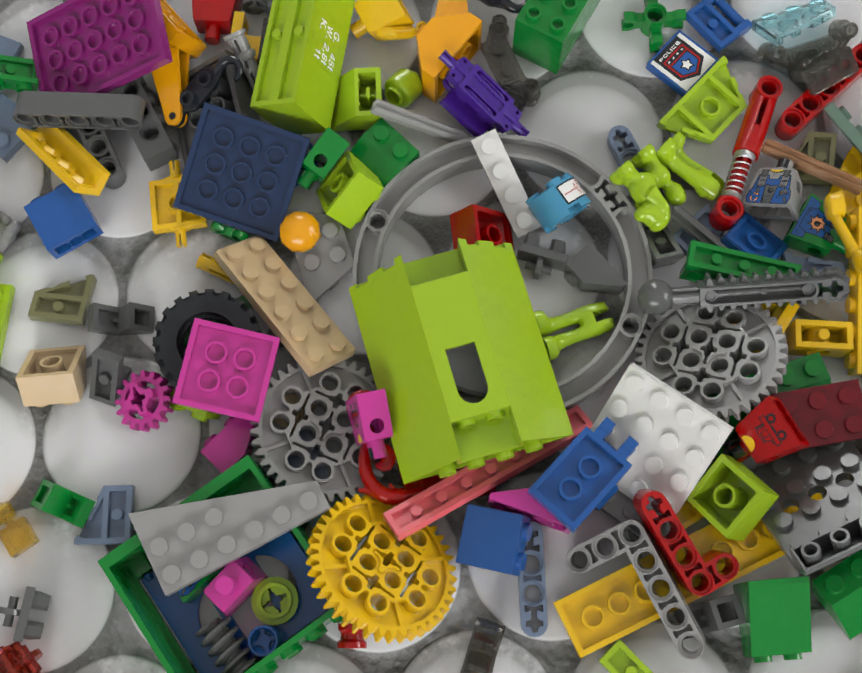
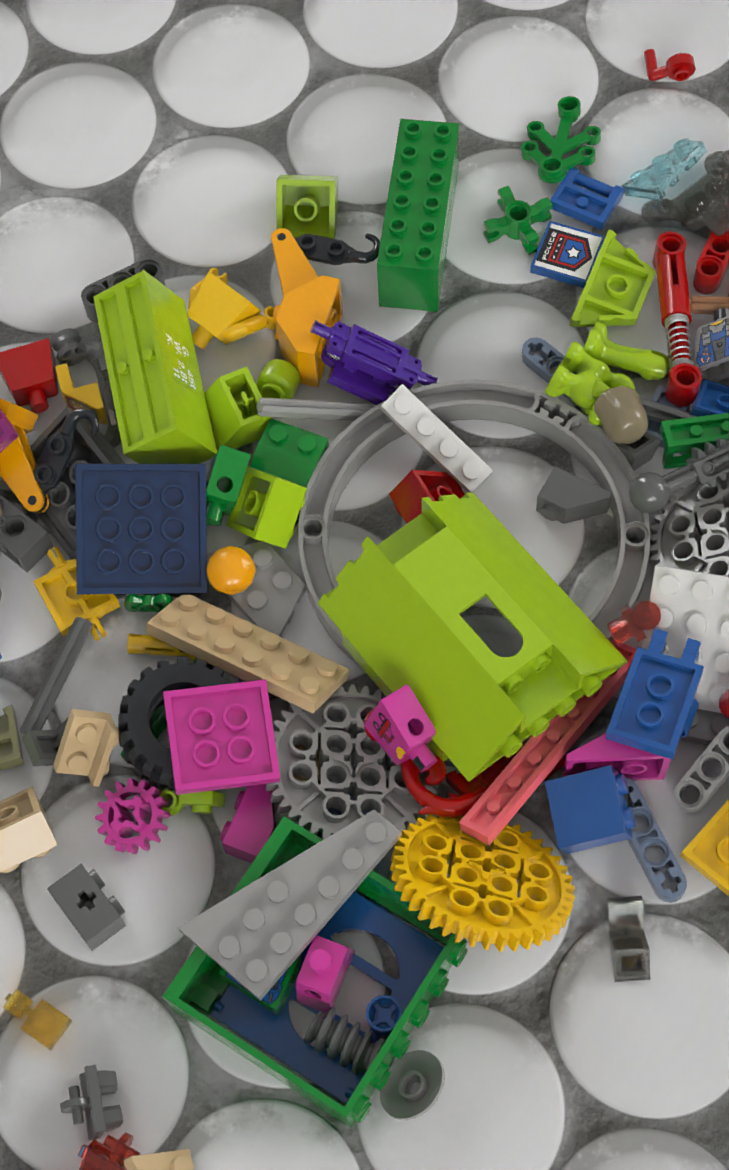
camera: 20 degrees left, 10 degrees down
green slope [30,479,96,528] -> none
sand blue wing [74,485,135,545] -> none
dark grey slope [89,347,131,407] -> none
light grey pin [223,28,258,90] -> none
lime gear [251,577,299,625] -> none
red wheel [337,623,367,648] -> none
clear smoke plate [481,14,541,107] -> none
dark grey hips [516,232,568,280] -> none
dark azure brick [526,173,591,234] -> none
lime piece [534,302,615,361] -> none
none -> dark grey axle [20,617,93,735]
none -> dark grey brick [47,863,126,951]
none -> tan bracket [53,709,119,787]
none -> dark tan hair [594,386,648,445]
none -> clear red hips [607,600,661,645]

